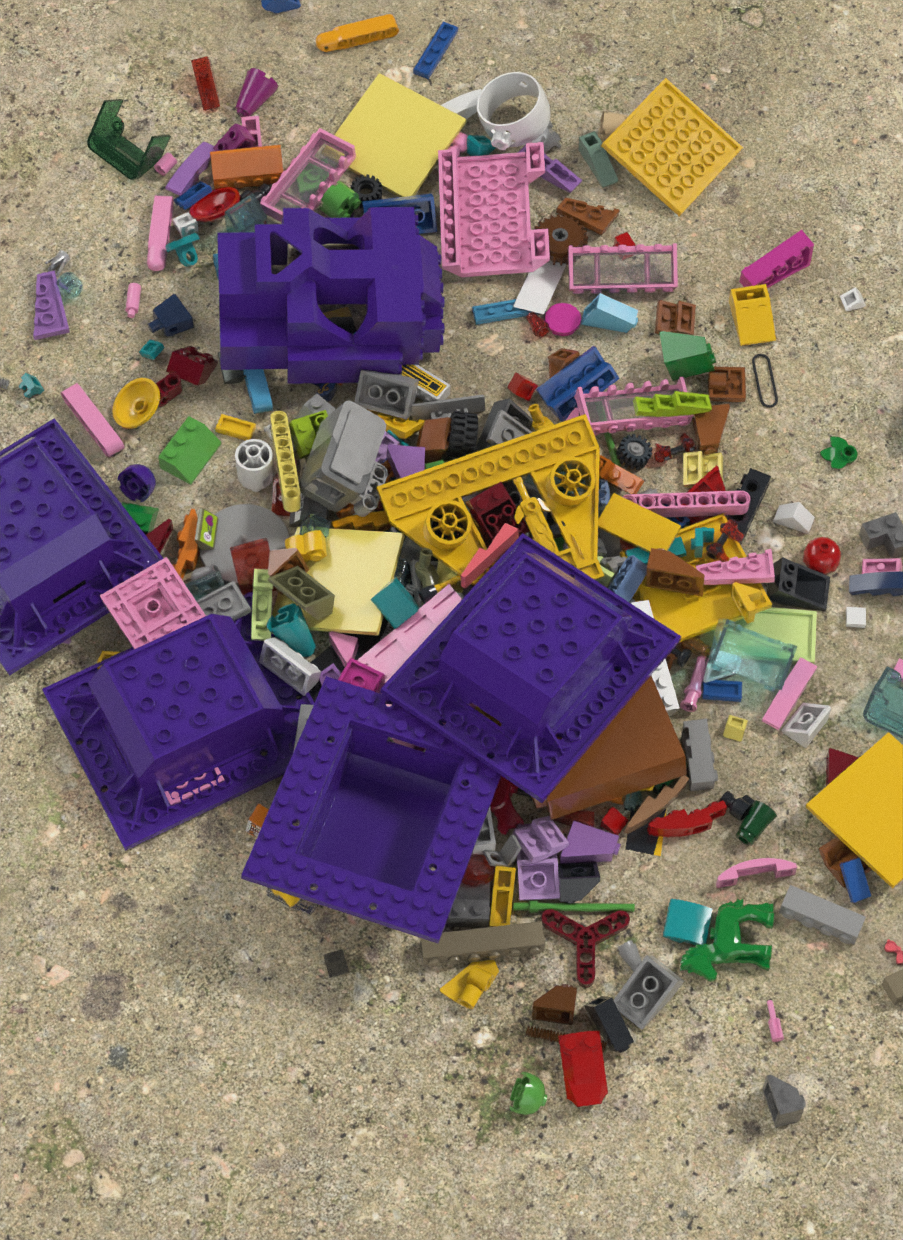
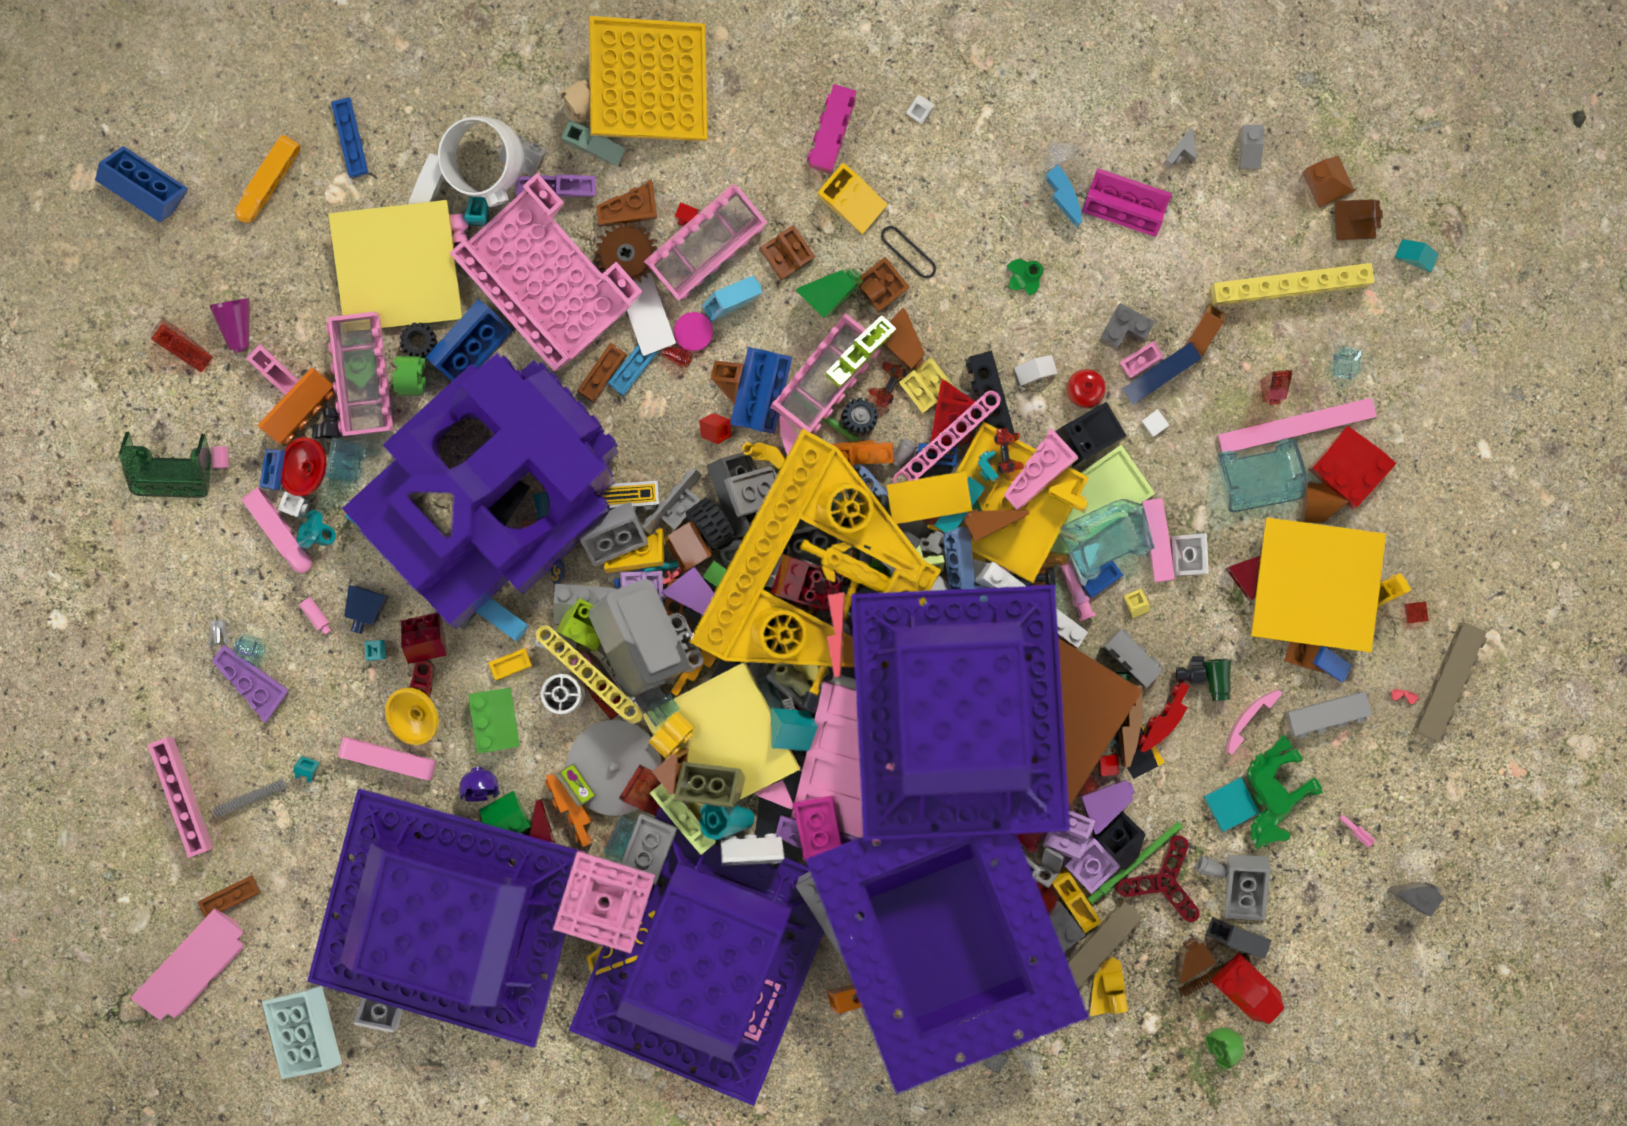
camera: 35 degrees left, 25 degrees up
medium lavender slope [165,142,215,196] -> none
light grey cone [191,563,220,587] -> none
magenta brick [213,123,256,151] -> none
none -> dark orange tile [577,343,627,403]

